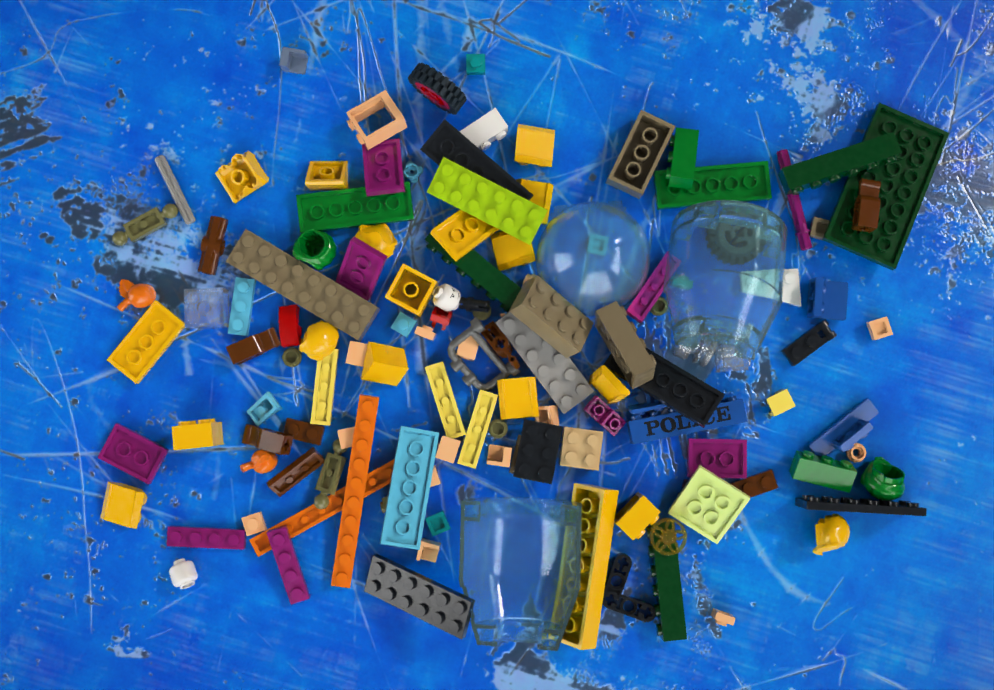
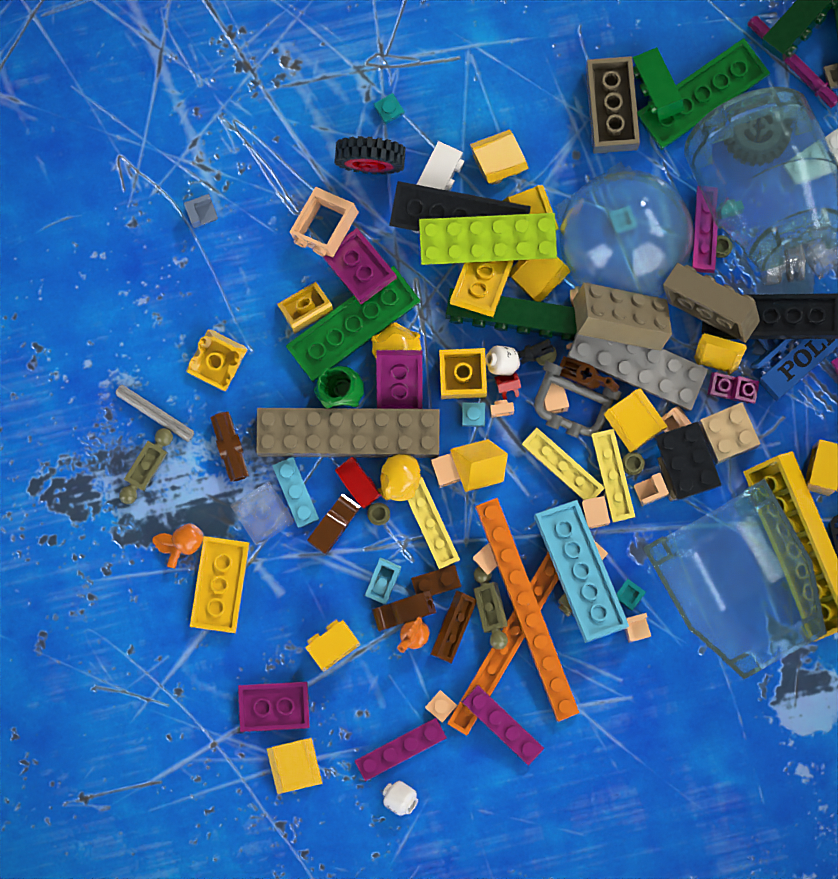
camera: 30 degrees left, 5 degrees down
plate [364,554,475,640] -> none
medium azure plate [403,161,423,183] -> none

